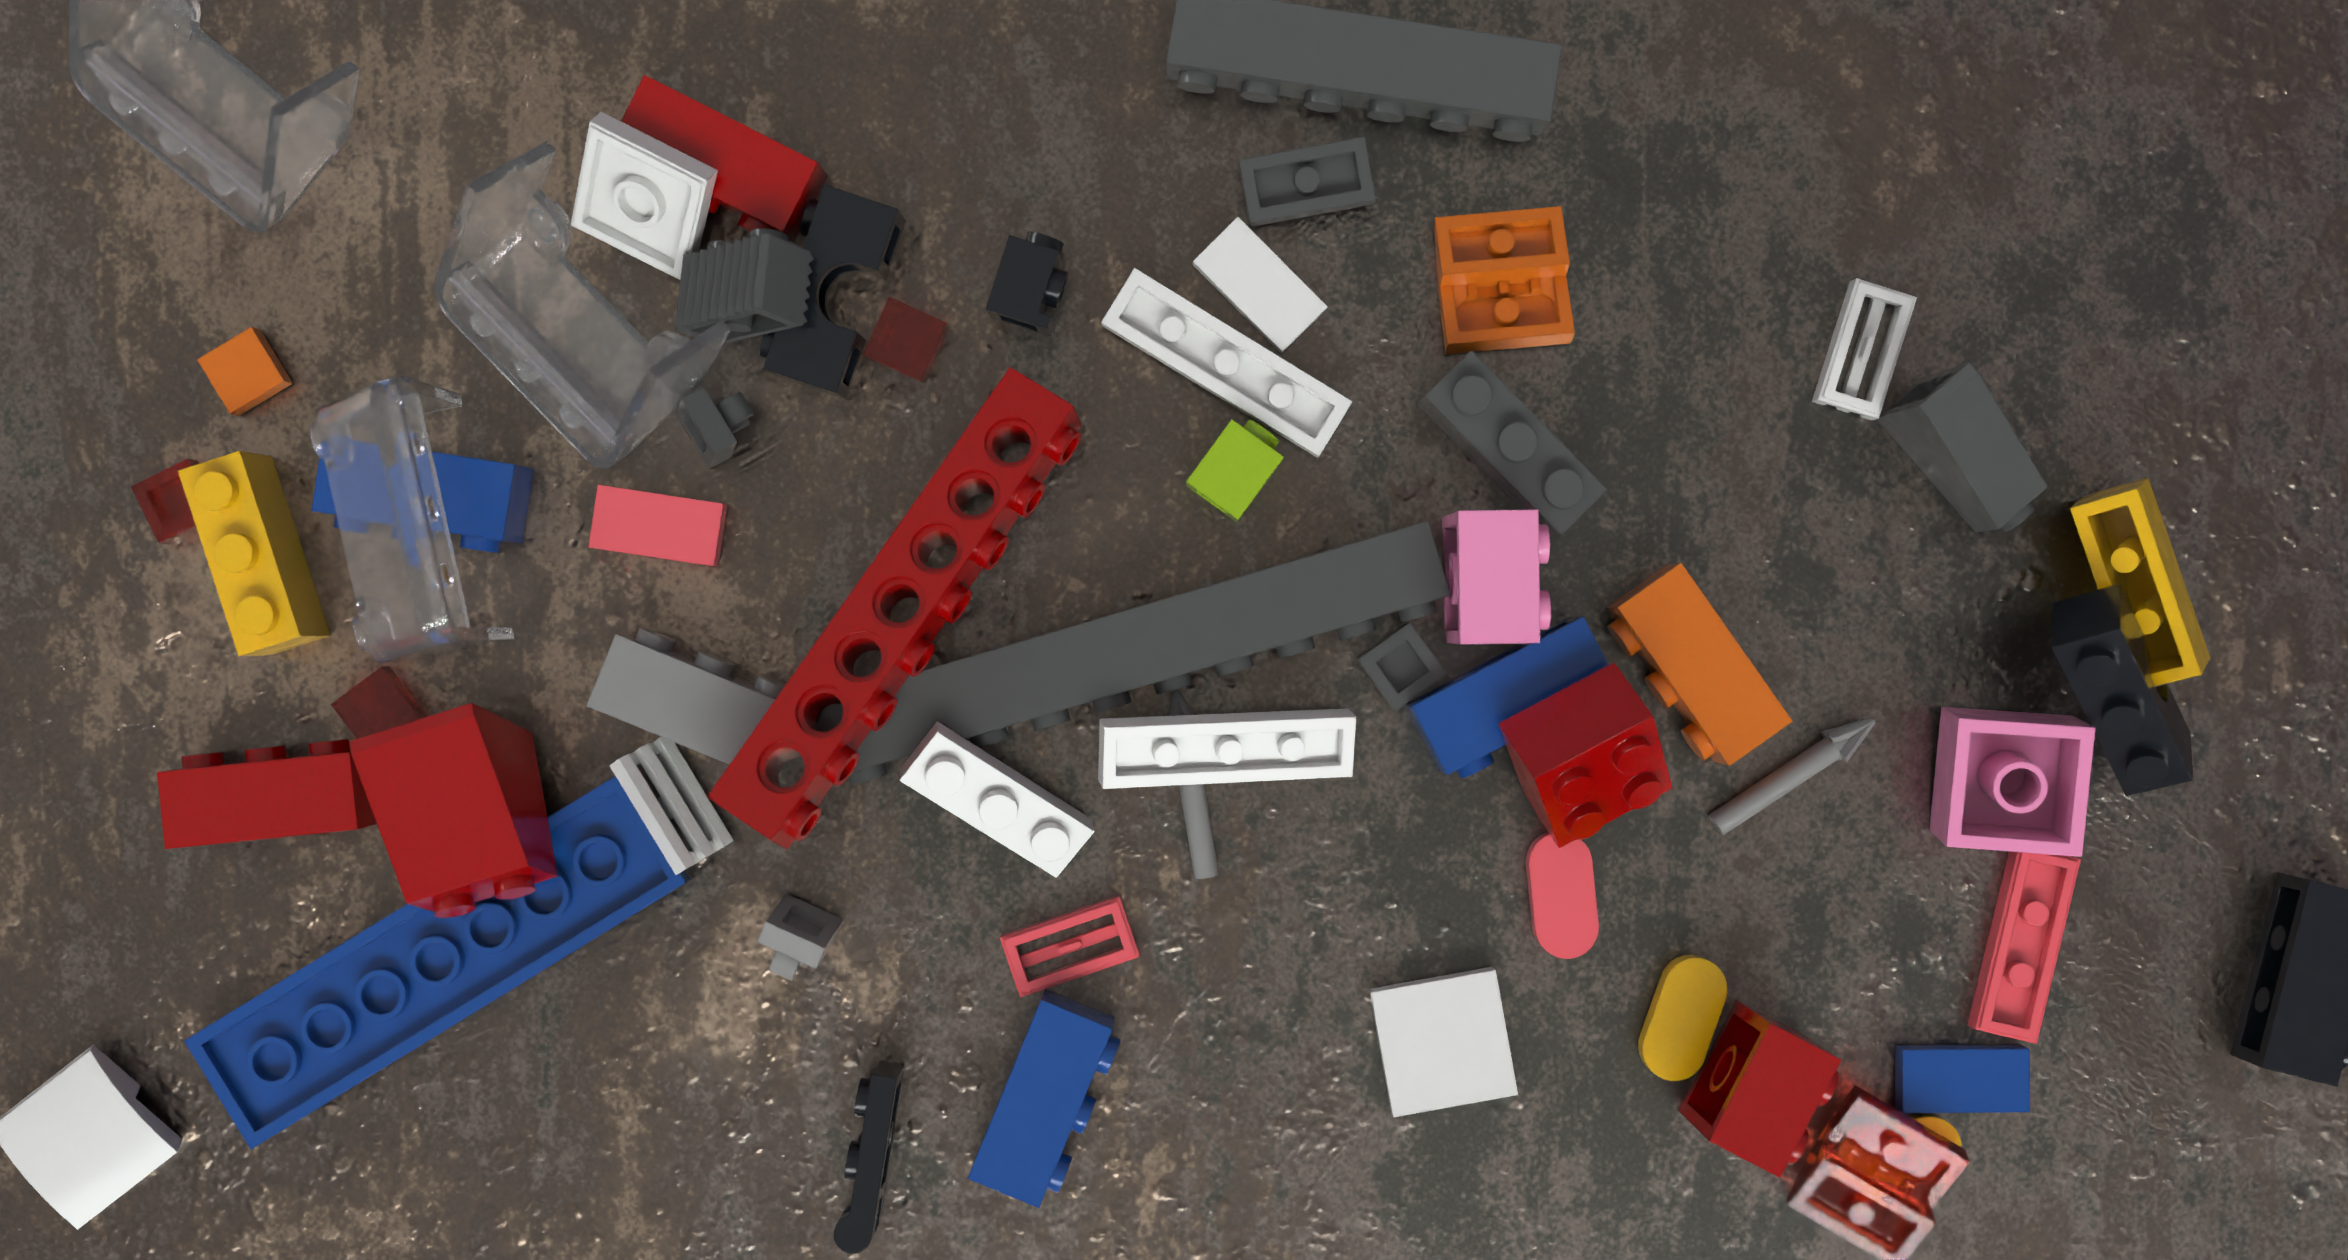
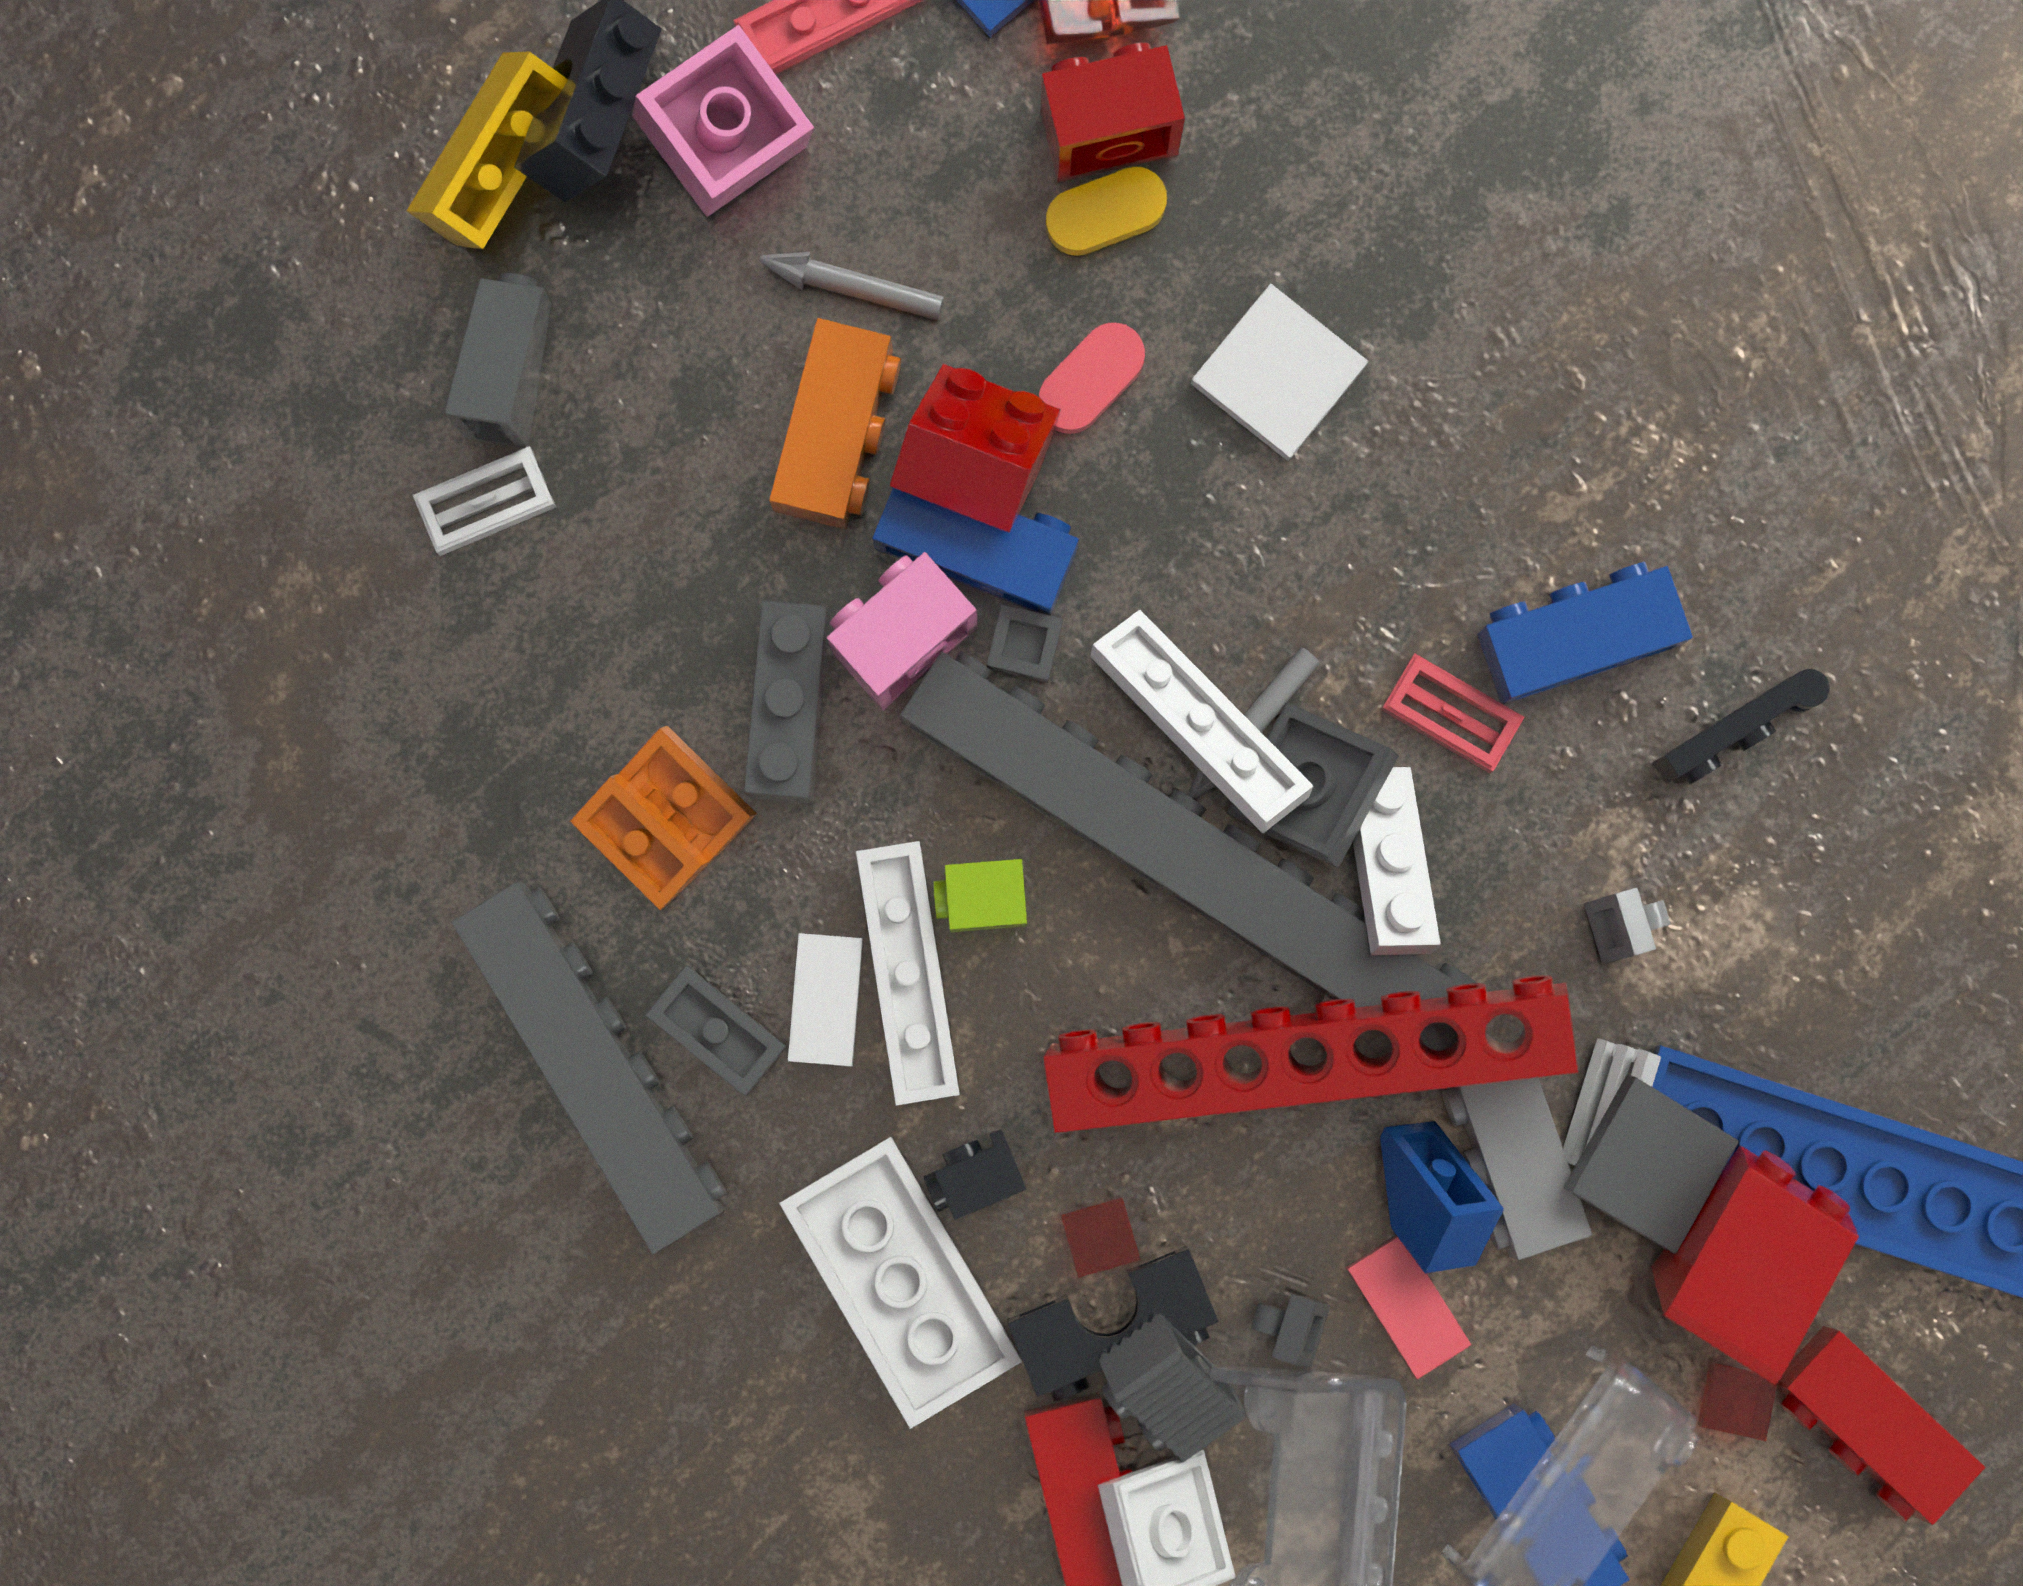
camera: 130 degrees left, 5 degrees down
none -> white plate [779,1137,1022,1429]
none -> dark grey tile [1227,702,1399,868]
none -> blue slope [1380,1121,1504,1273]
none -> dark grey tile [1563,1075,1739,1254]

